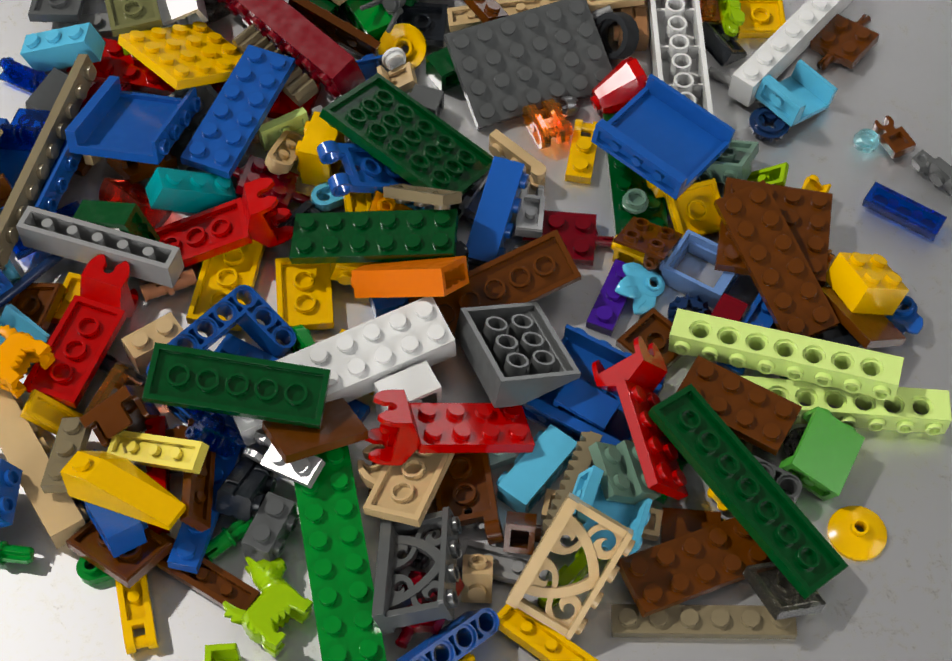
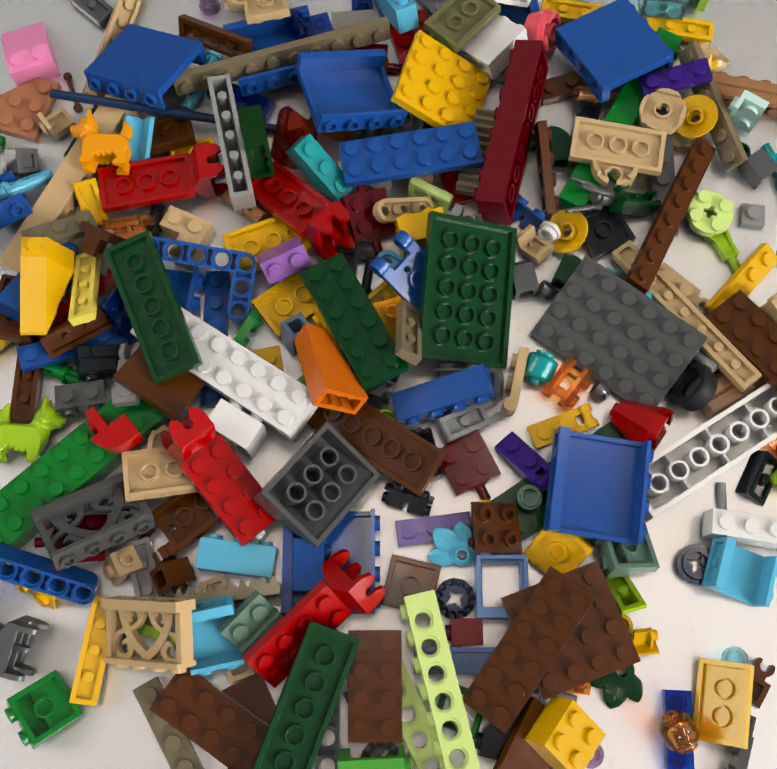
camera: 60 degrees right, 15 degrees up
none -> red brick [85,407,145,453]
none -> medium lavender brick [256,236,313,285]
none -> sand blue brick [280,313,309,356]
none -> black hinge [381,481,435,517]
none -> dark purple plate [495,431,550,493]
none -> teal head [524,349,558,386]
none -> flat silver hinge [537,280,558,301]
none -> dark green plate [591,665,643,709]
none -> clear orange head [658,710,700,754]
none -> yellow plate [691,657,754,749]

